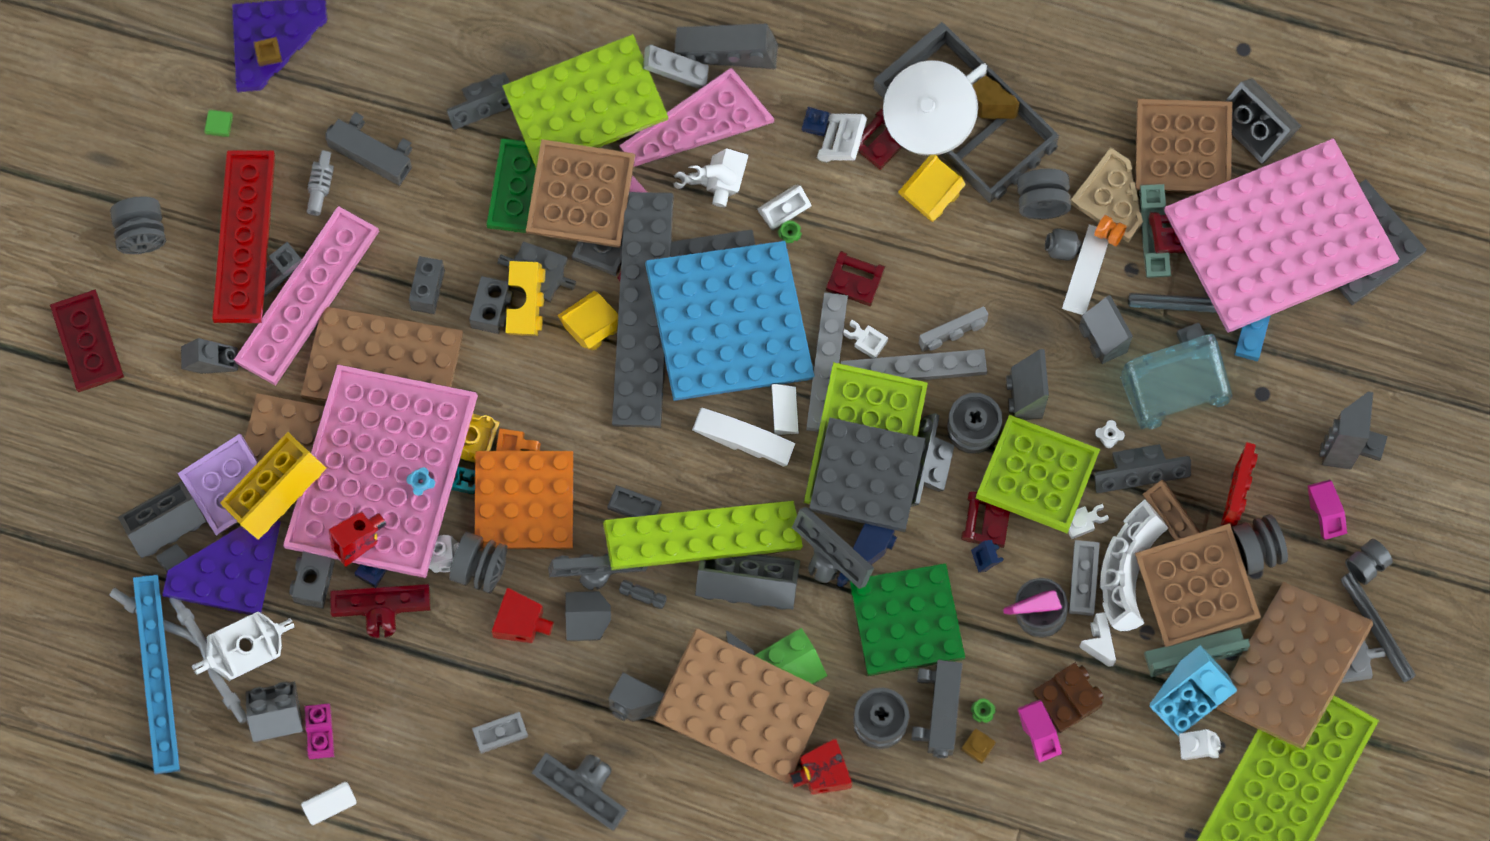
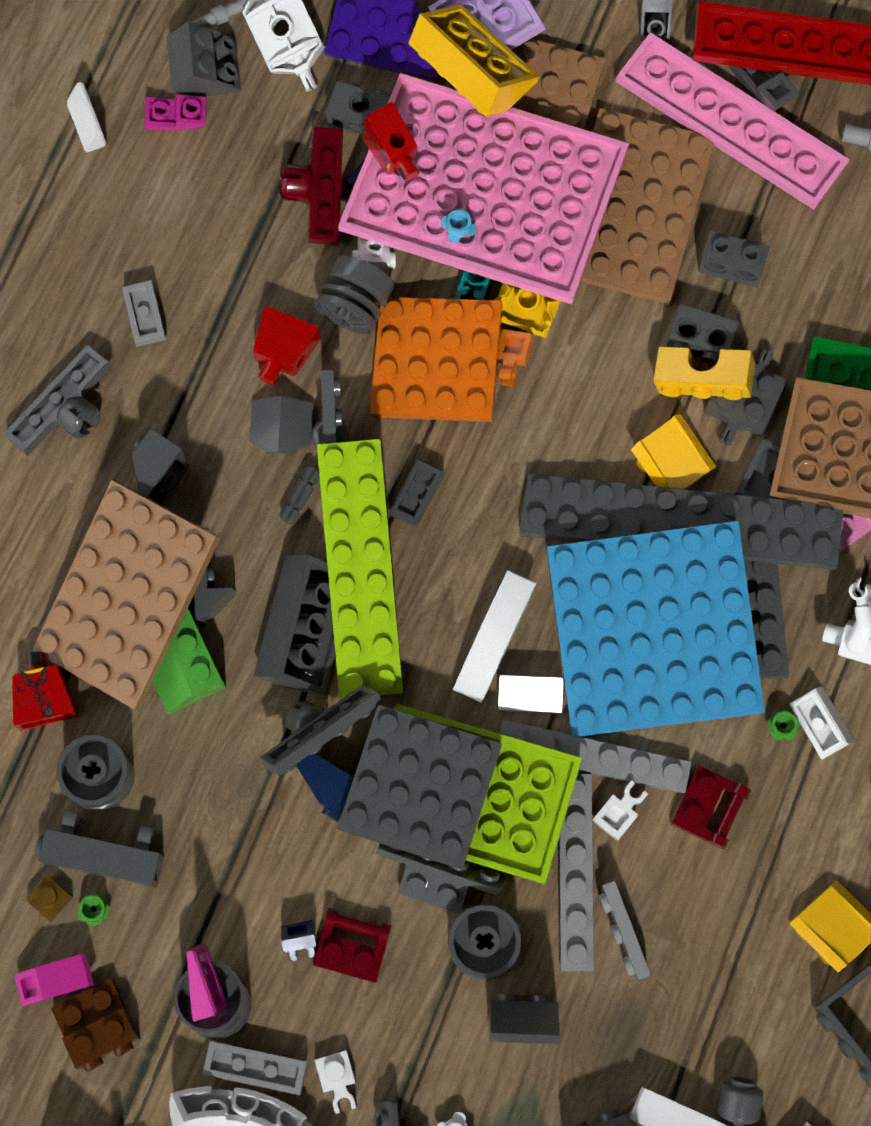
camera: 100 degrees right, 5 degrees up
green plate [849,563,965,676] -> none
lime plate [976,415,1100,534] -> none
dark grey wheel [1017,169,1071,219] -> none
white slope [1079,612,1116,667] -> none

